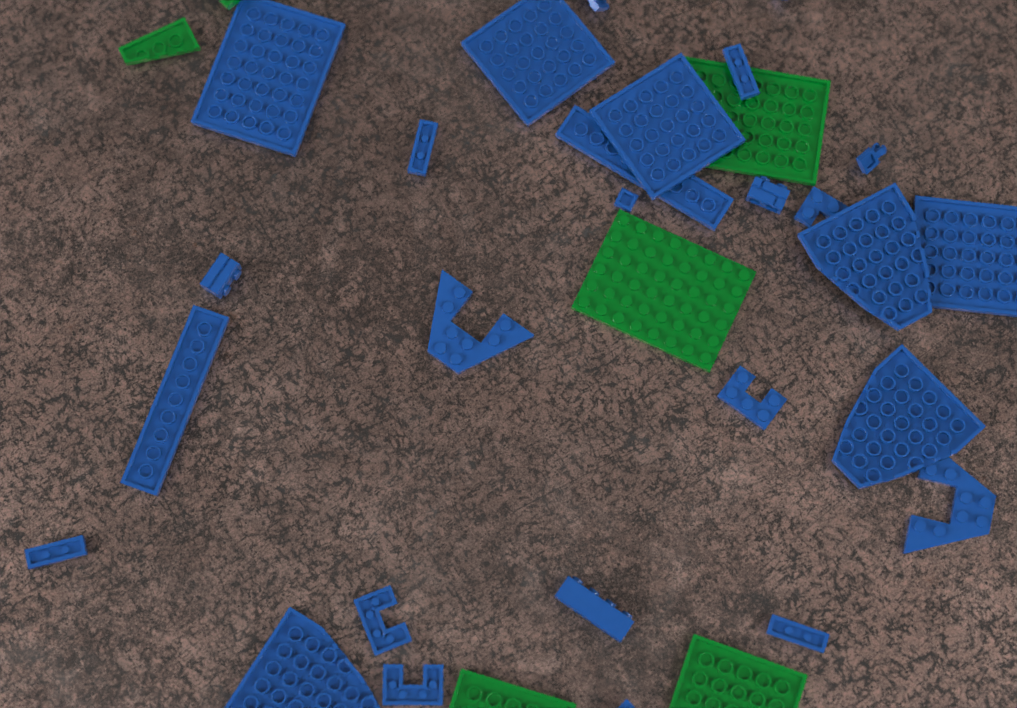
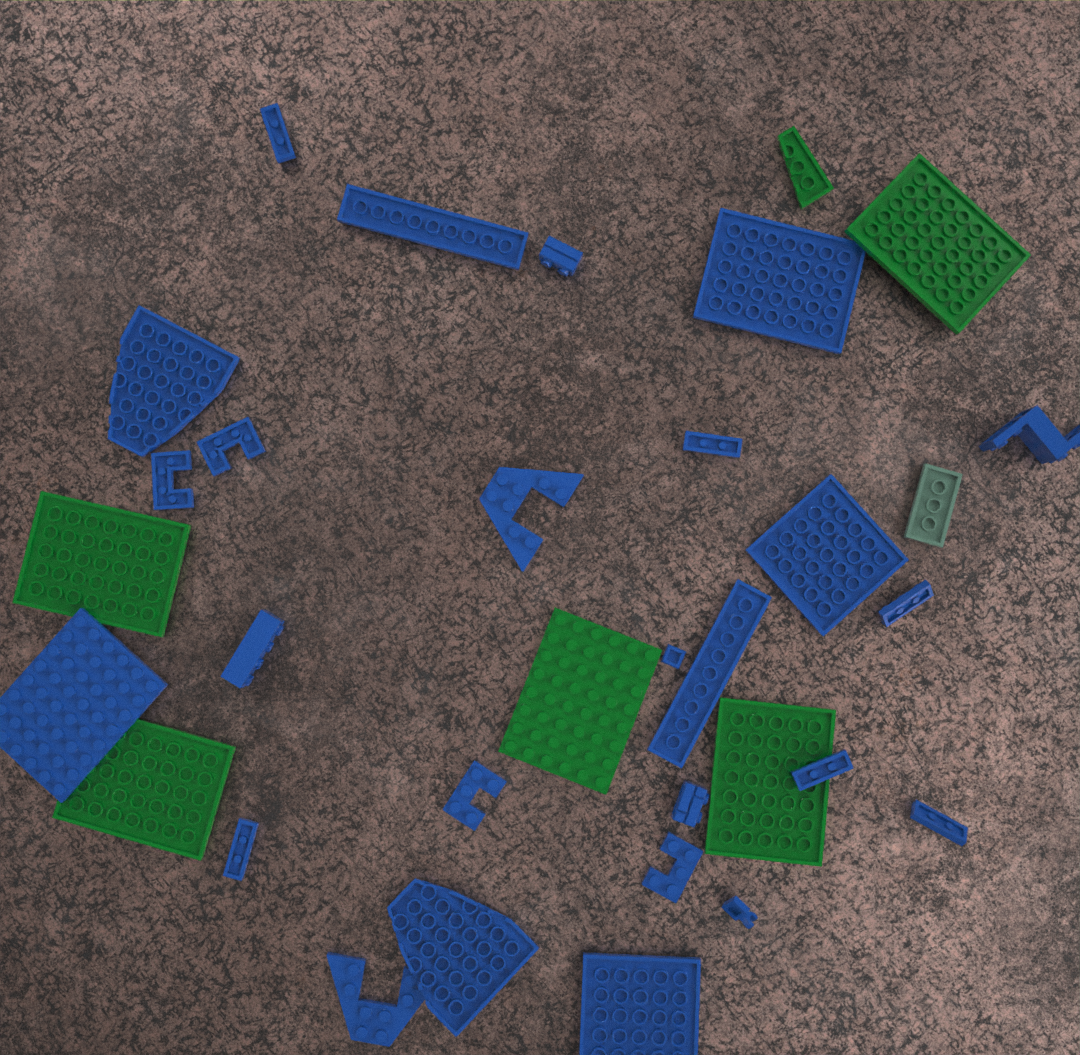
camera: 90 degrees right, 10 degrees up
blue plate [589,52,746,201] -> none
blue wing [797,183,932,331] -> none

